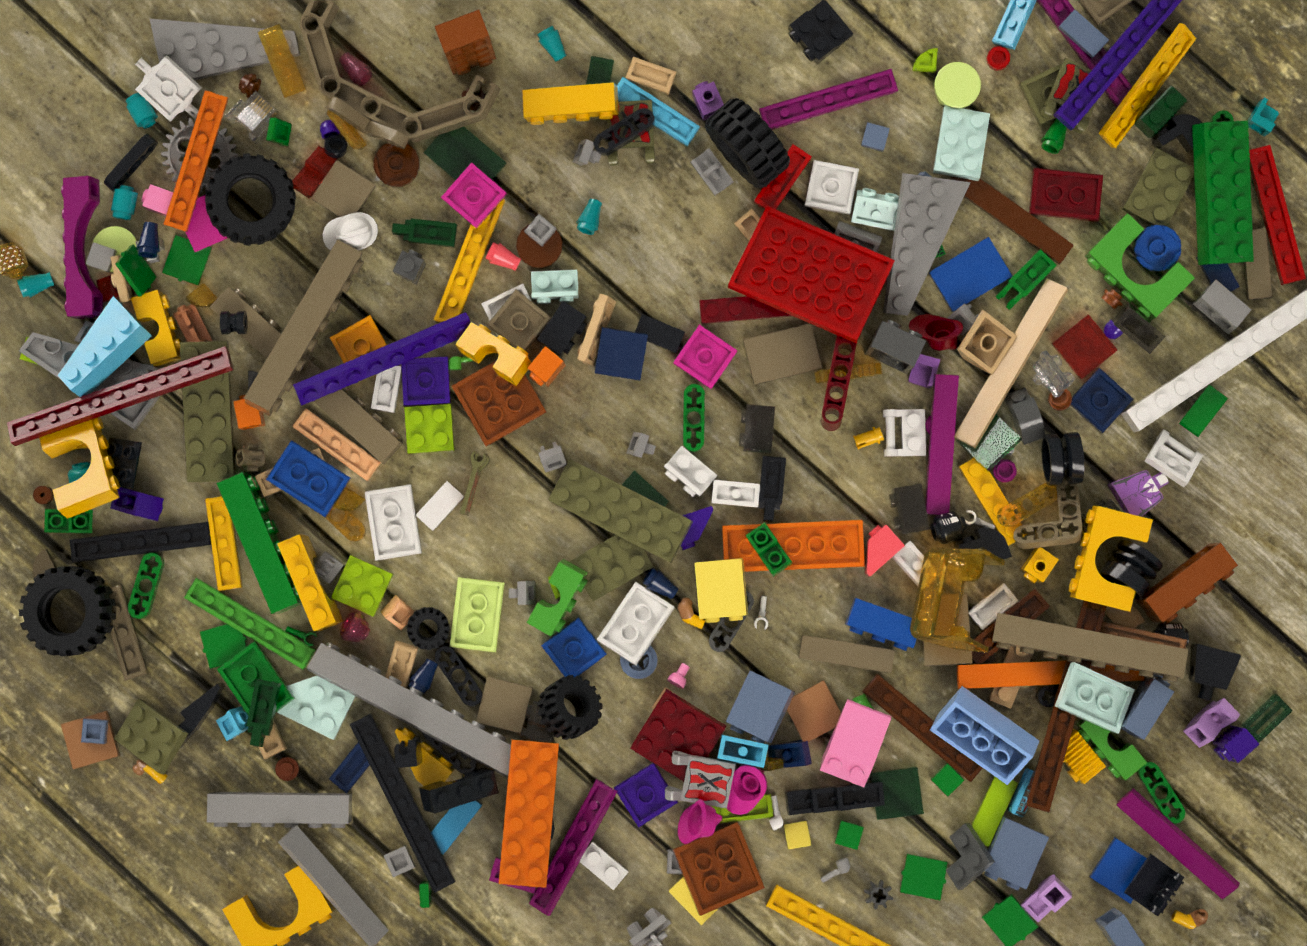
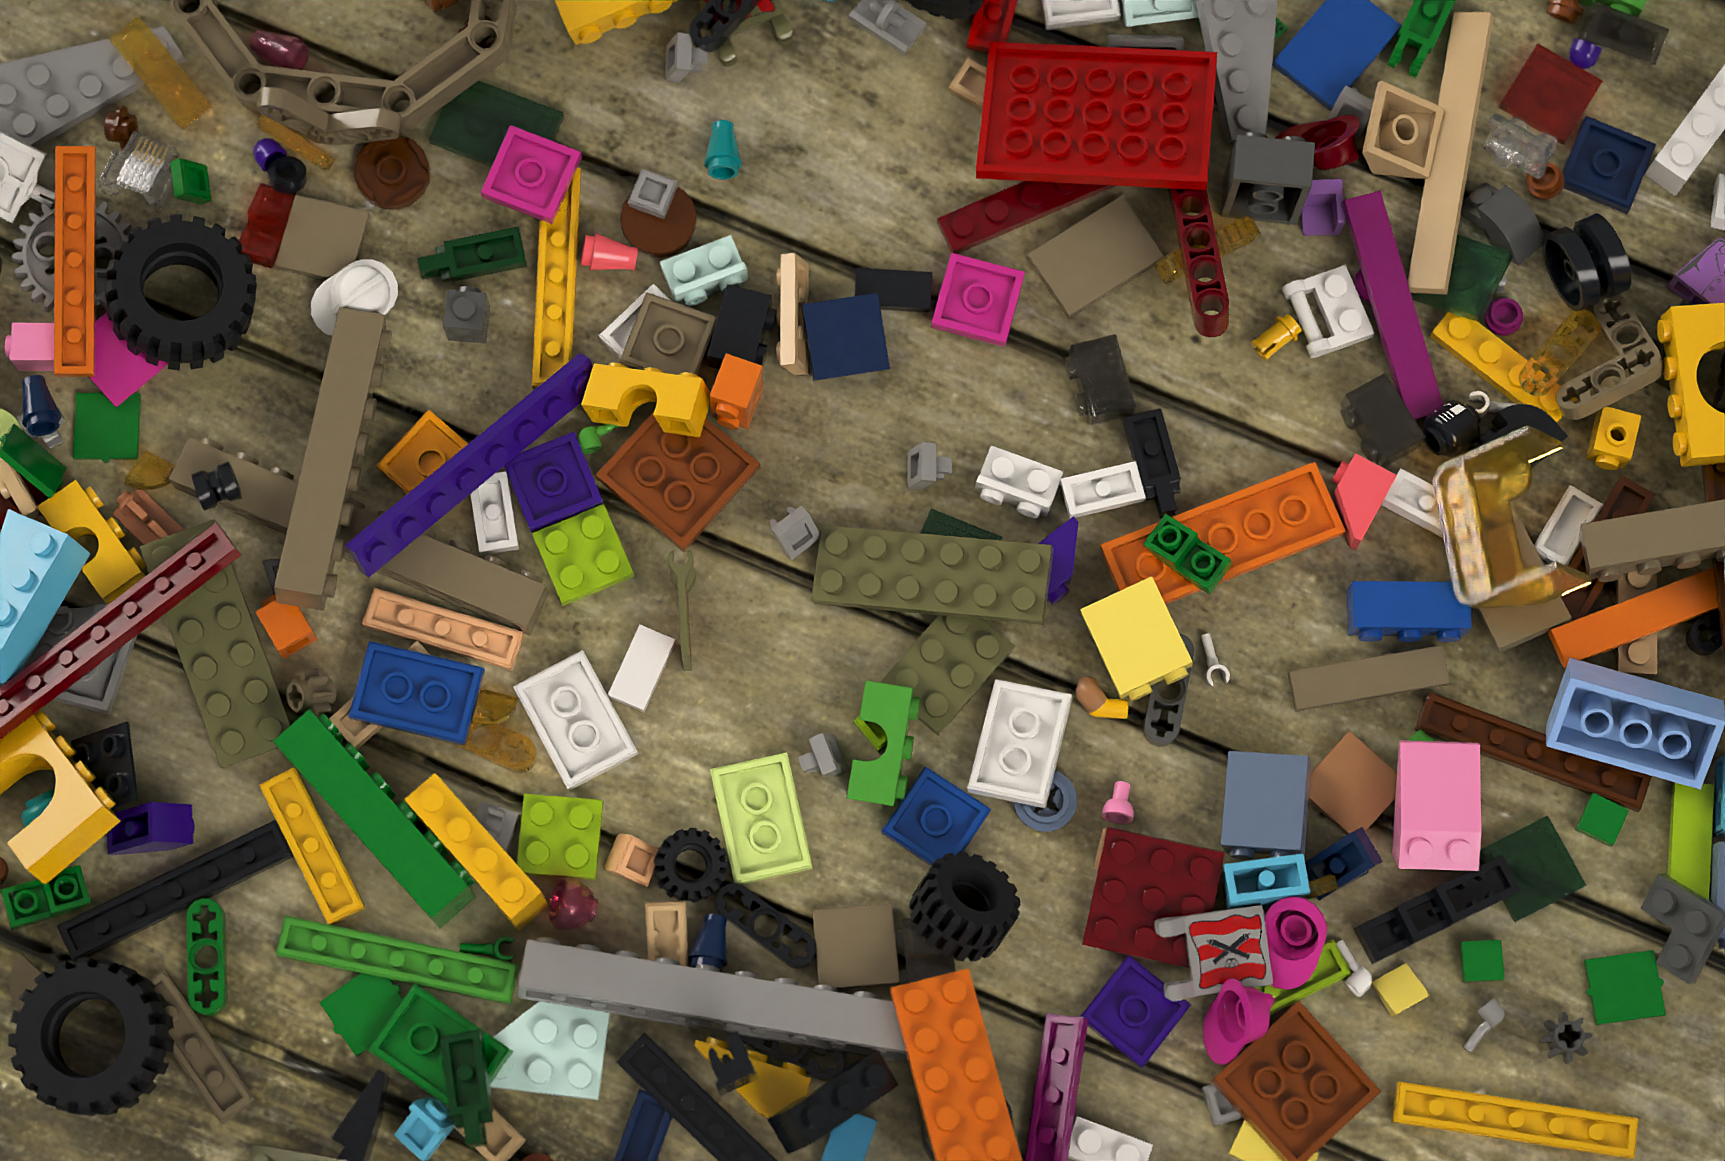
camera: 25 degrees left, 10 degrees down
dark blue cone [642,568,679,599] -> none
green beam [683,384,705,452] -> none

